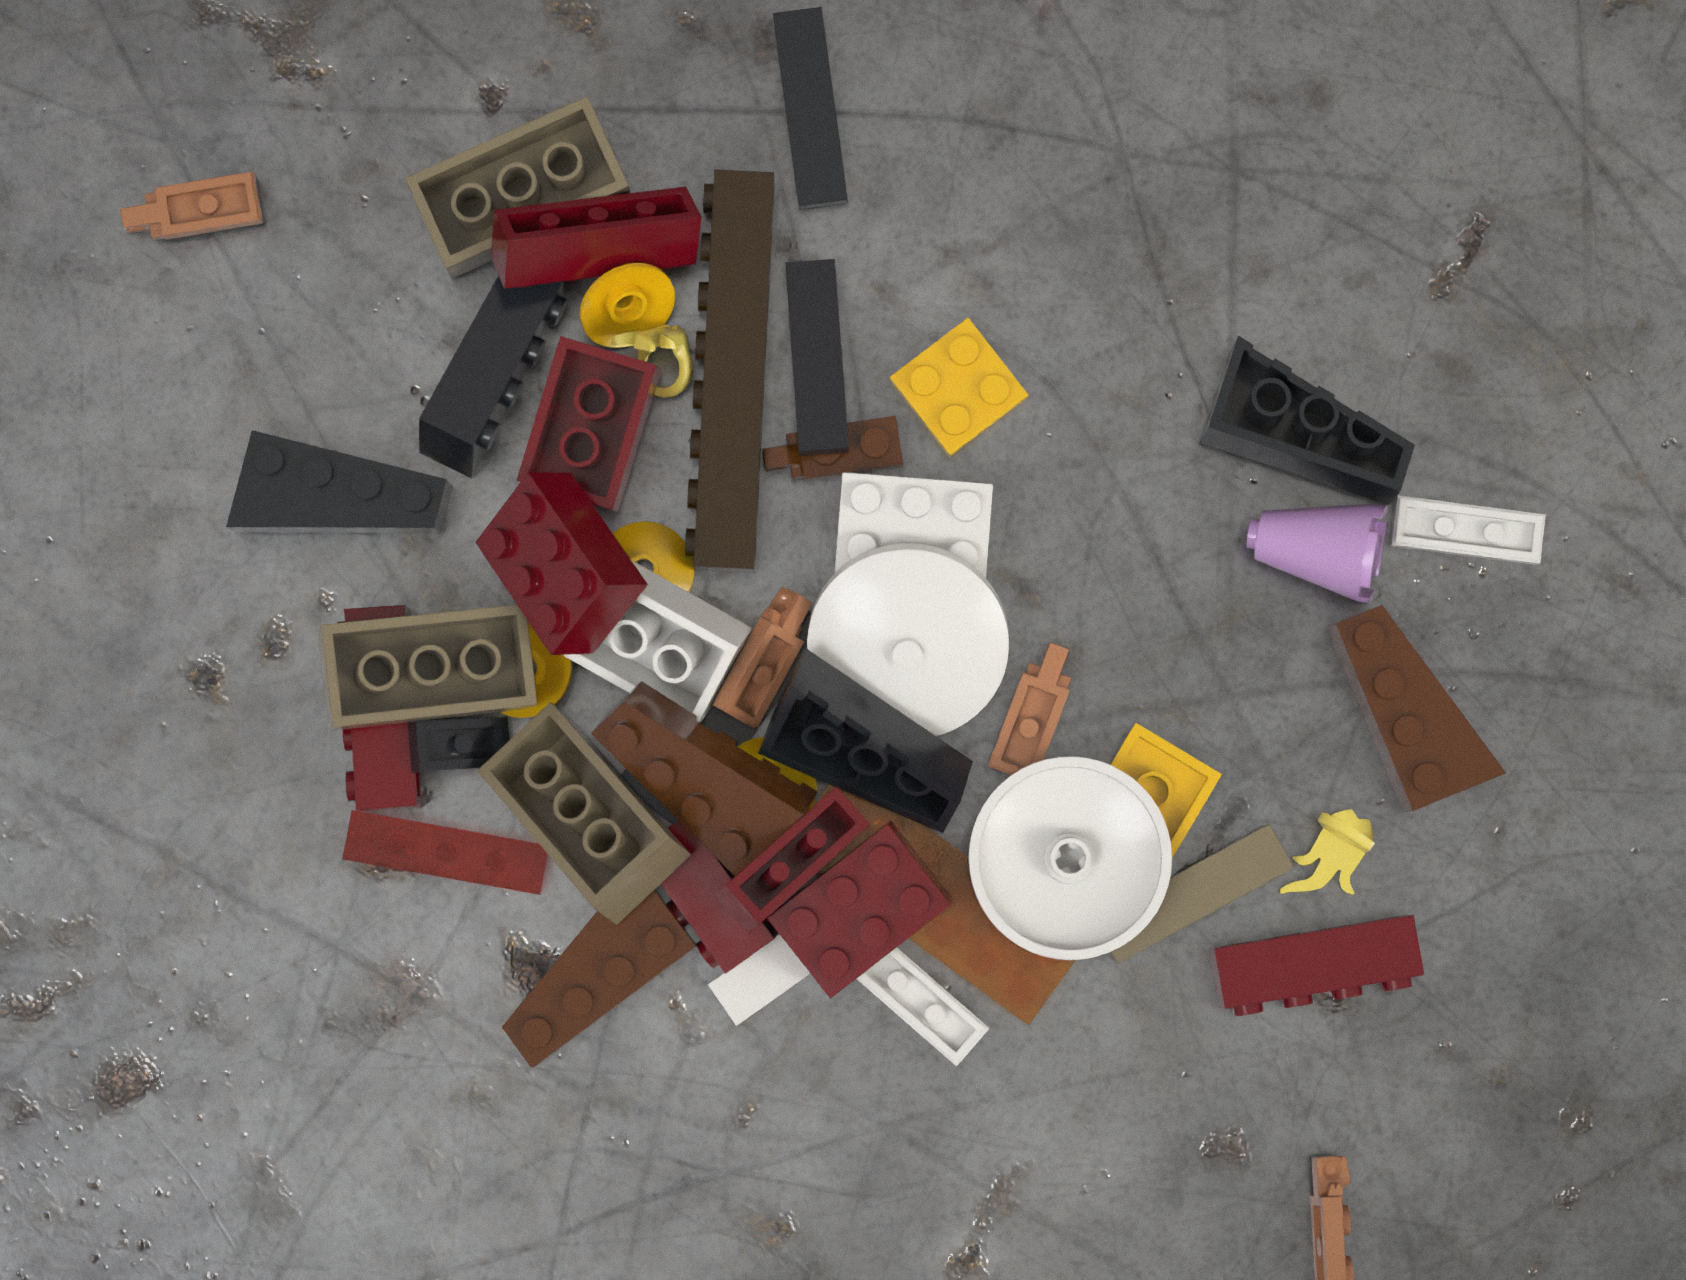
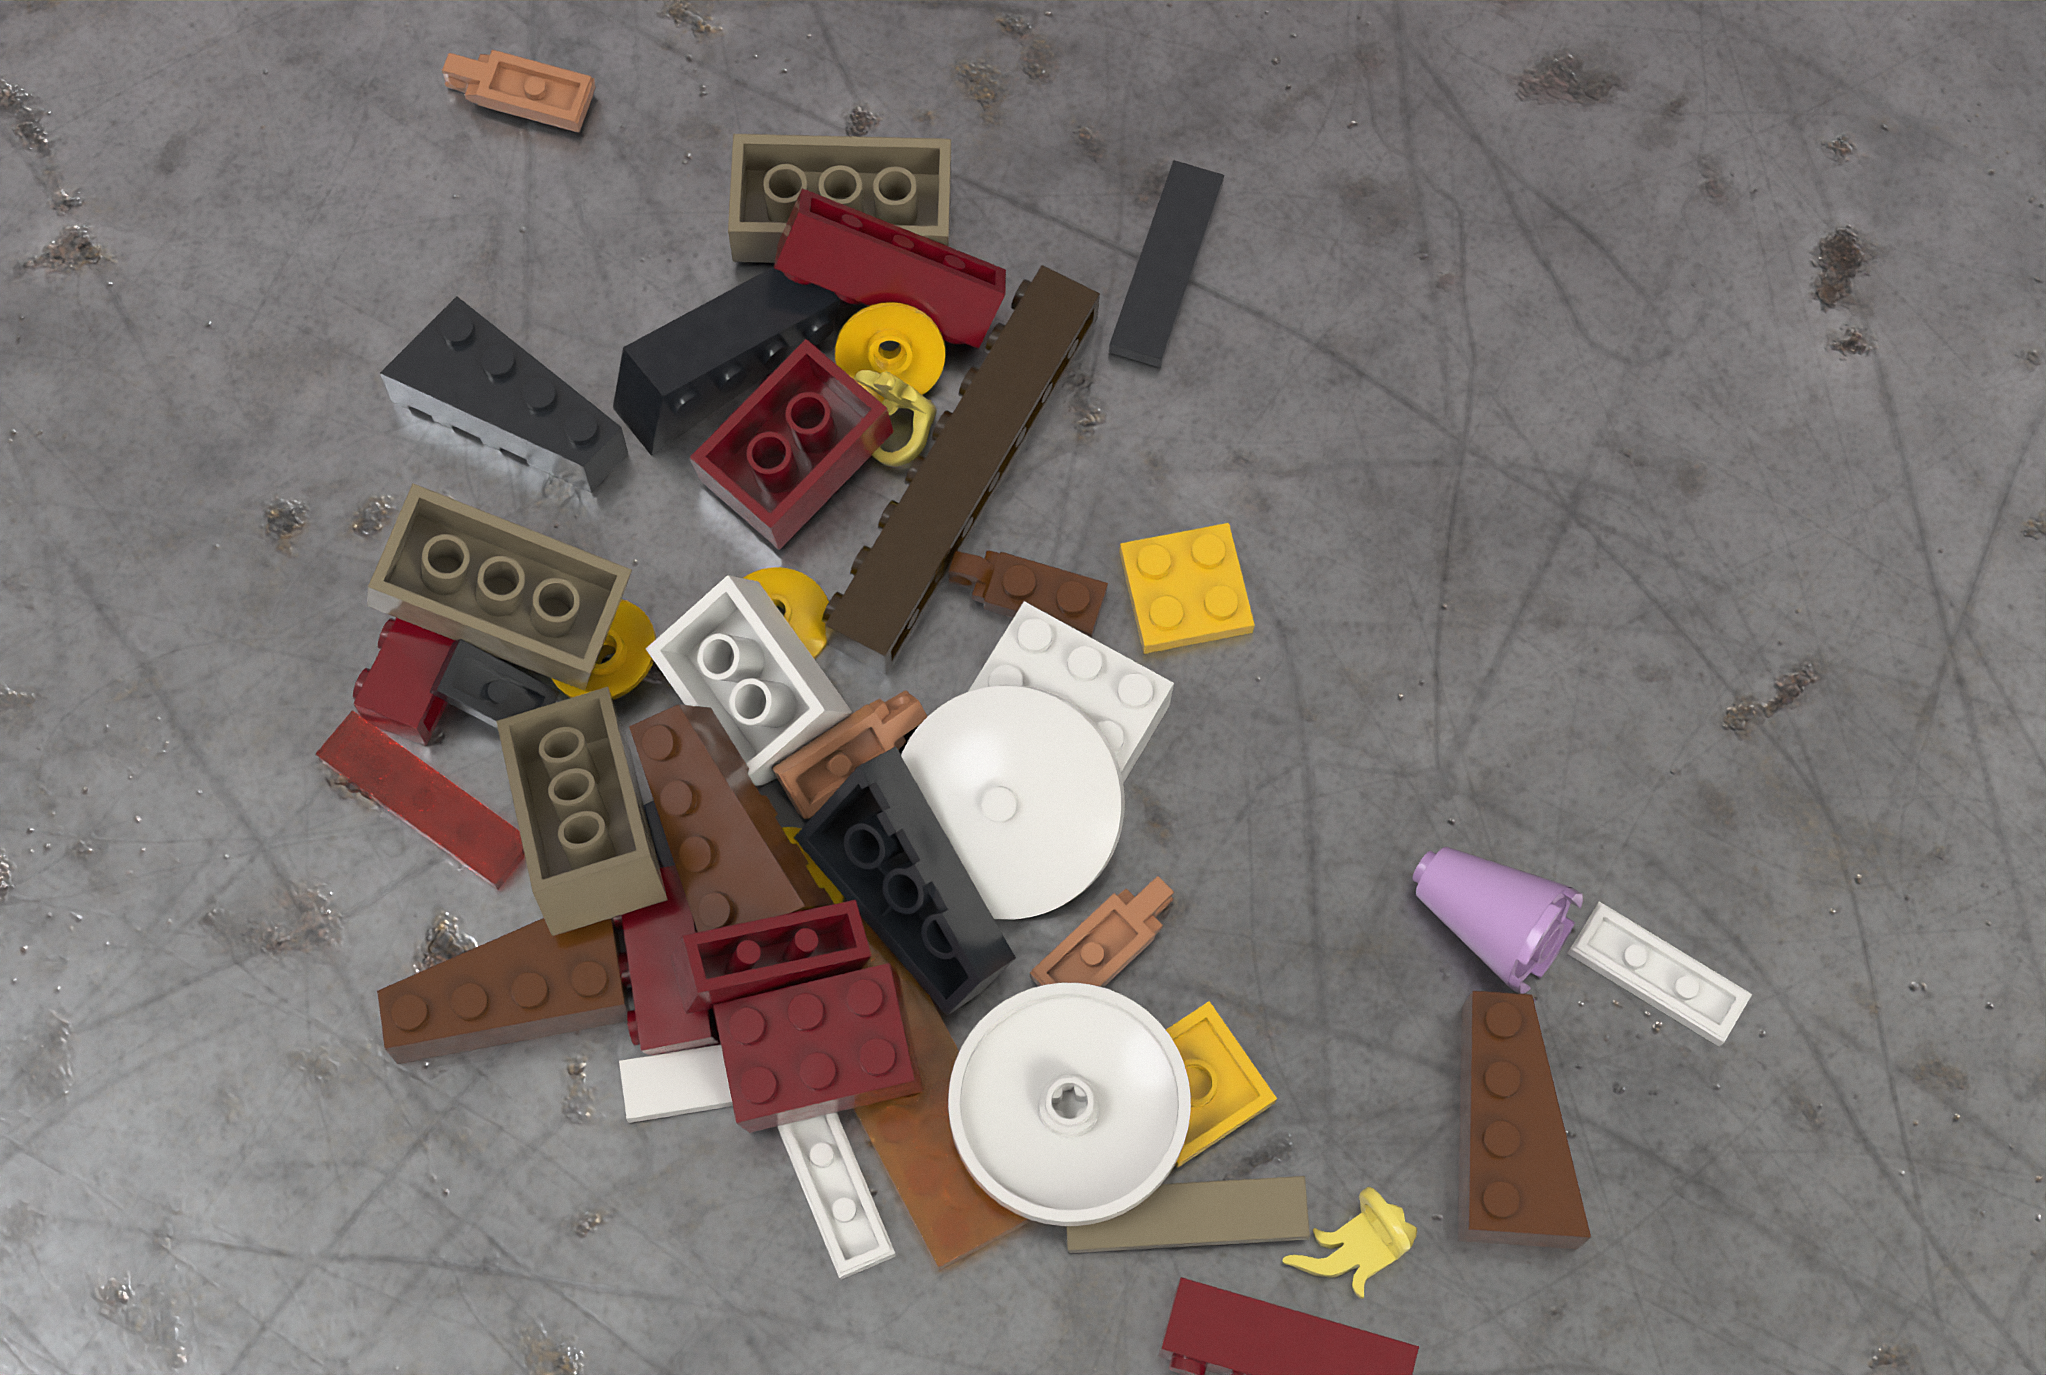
camera: 25 degrees right, 15 degrees down
dark red brick [475,472,648,655] -> none
black tile [785,259,849,456] -> none
black wedge [1201,336,1415,505] -> none

